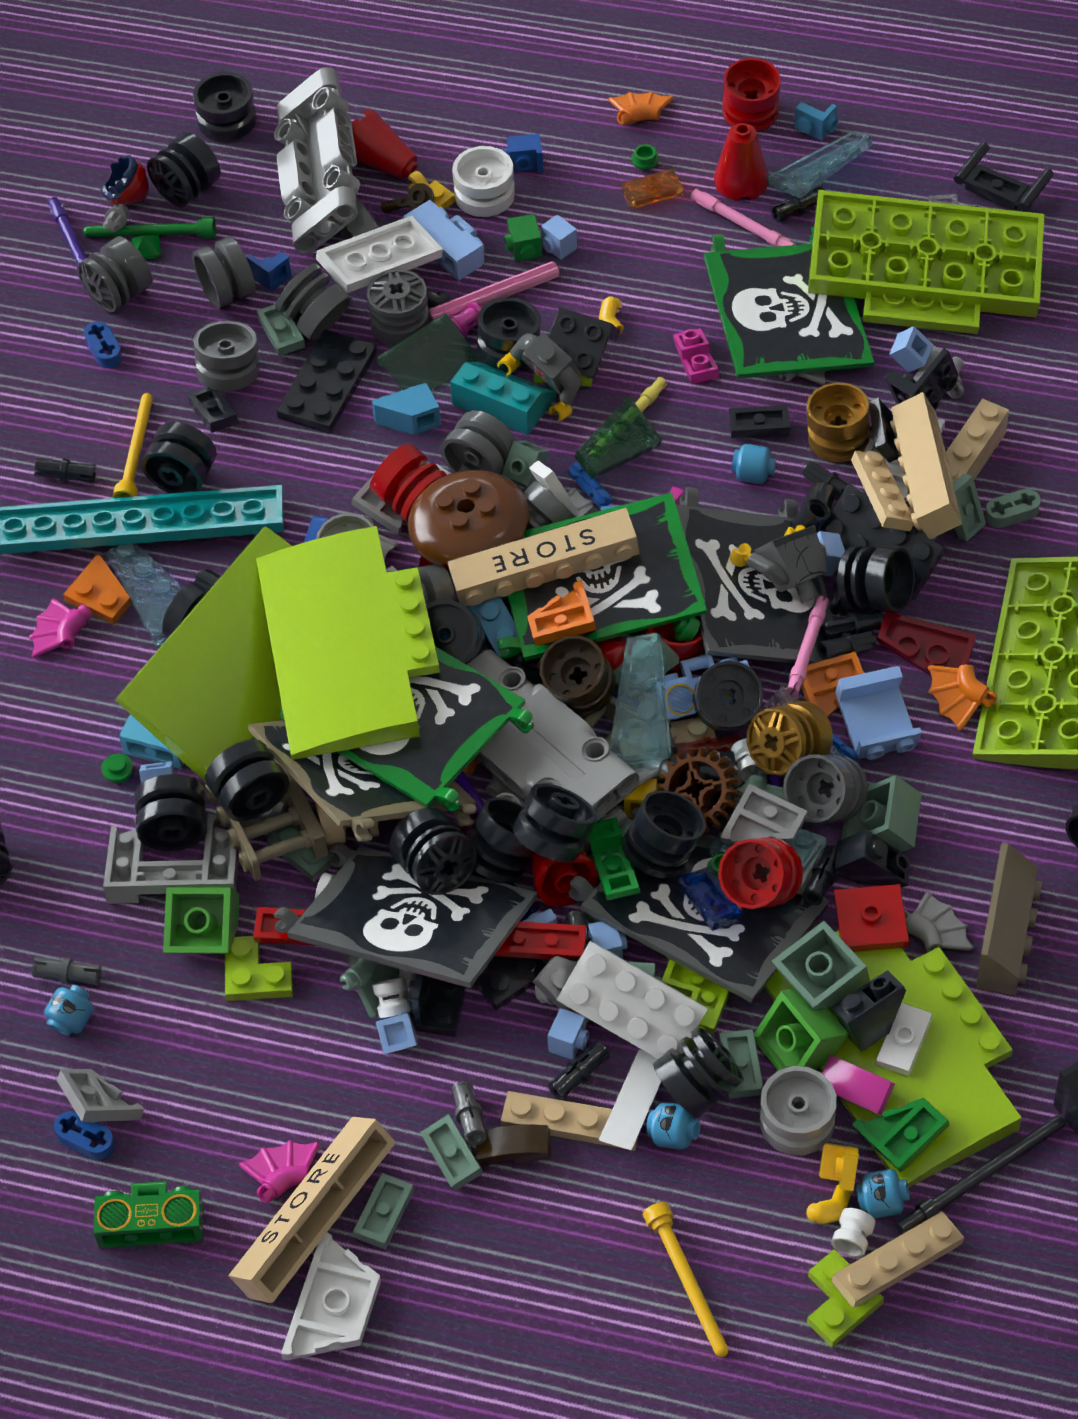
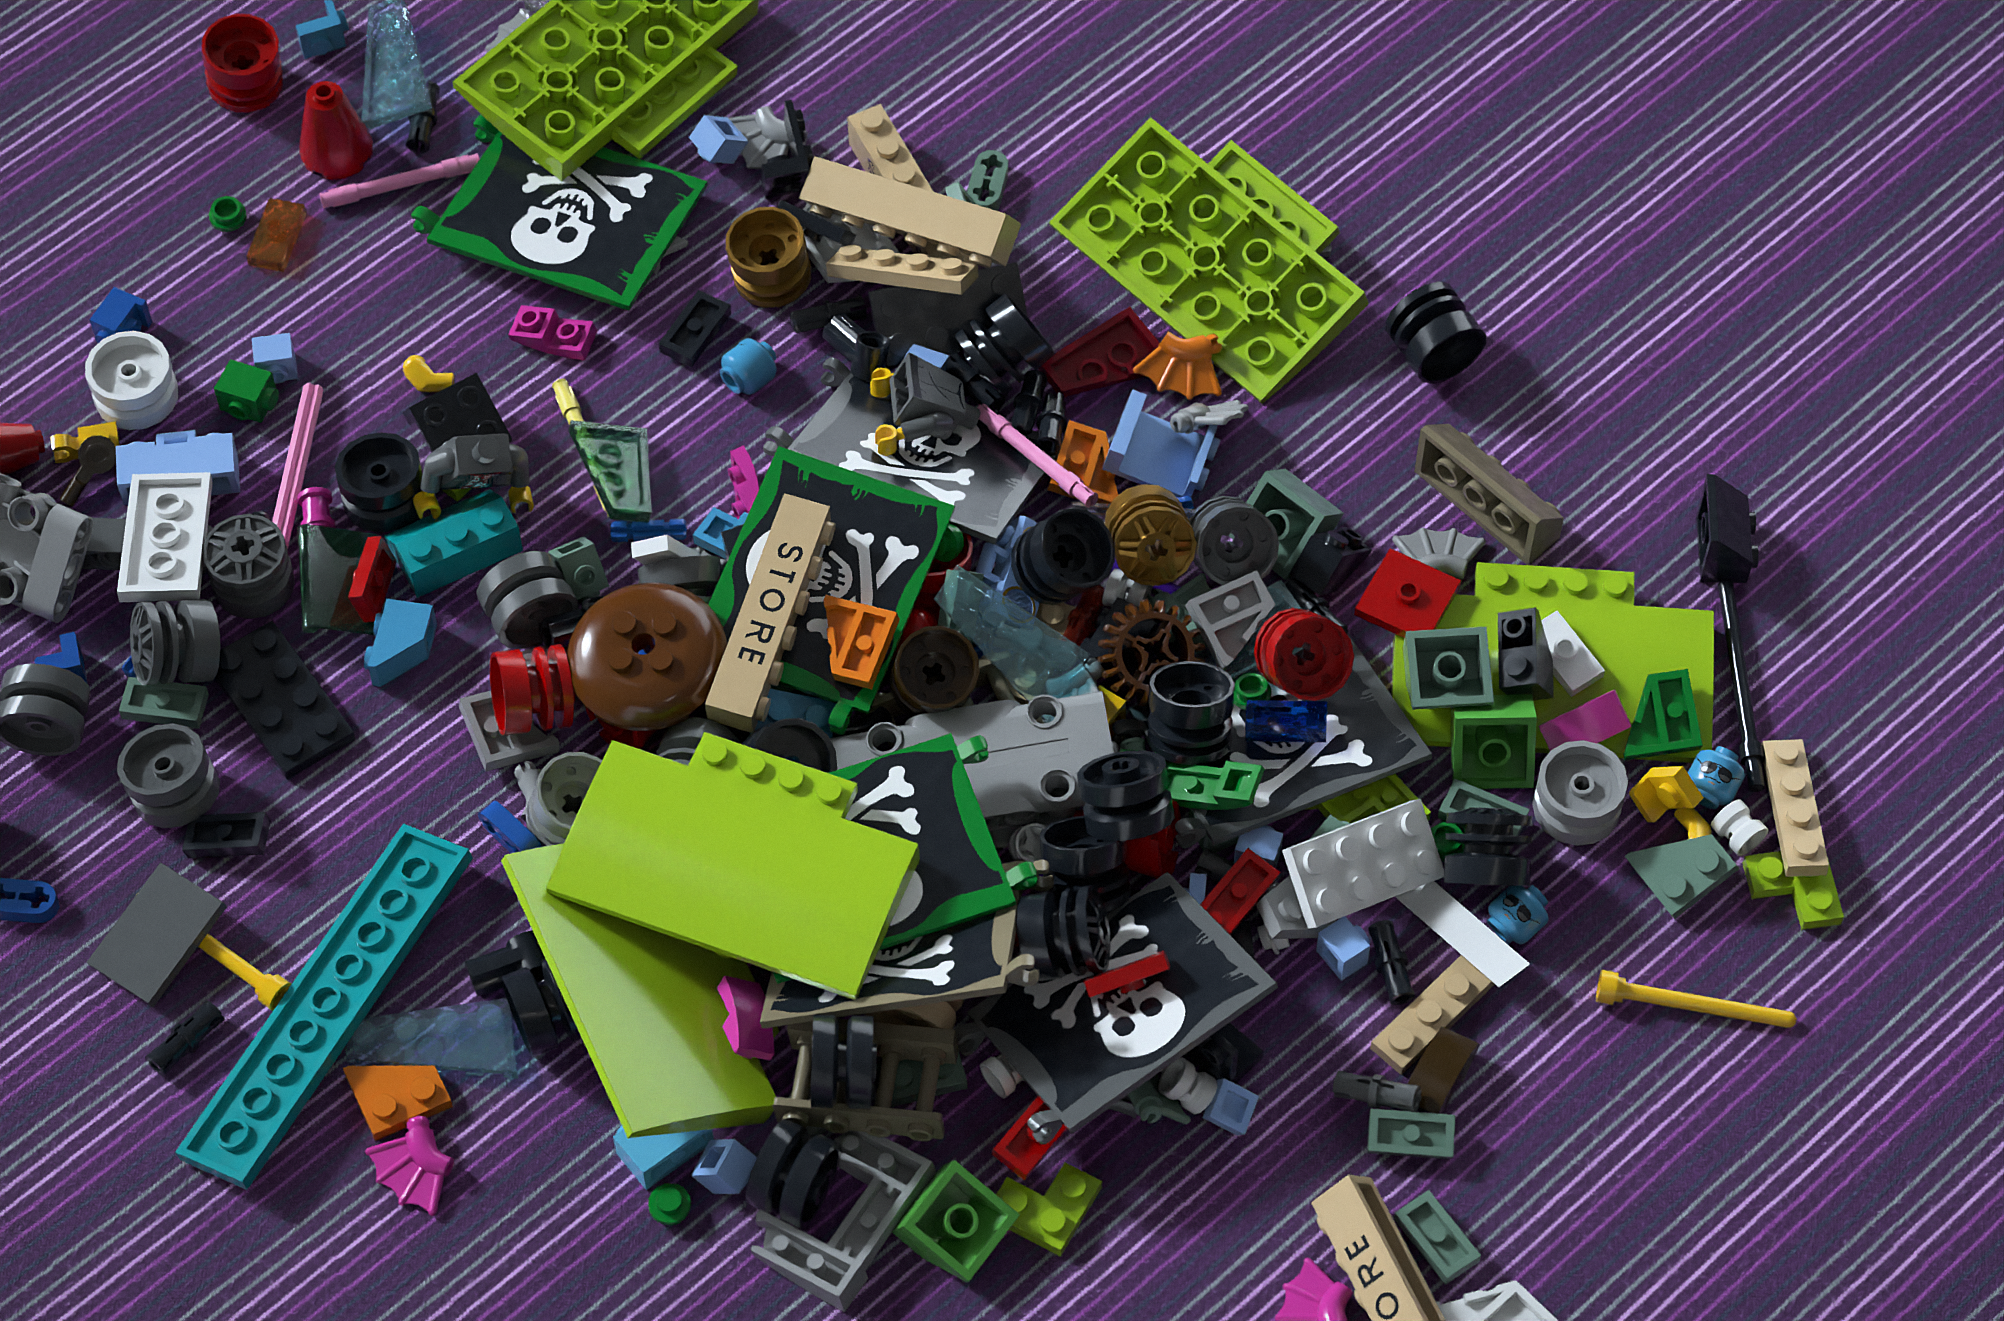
camera: 60 degrees left, 5 degrees up
black wheel [141,422,217,494] -> none
orange arm [609,91,674,126] -> none
none -> dark grey tile [86,862,227,1007]
none -> red plate [348,536,397,622]
none -> dark pink slope [717,975,774,1061]
none -> red plate [1084,950,1170,998]
none -> light grey arm [1170,400,1248,434]
none -> sand green wing [1625,834,1739,919]

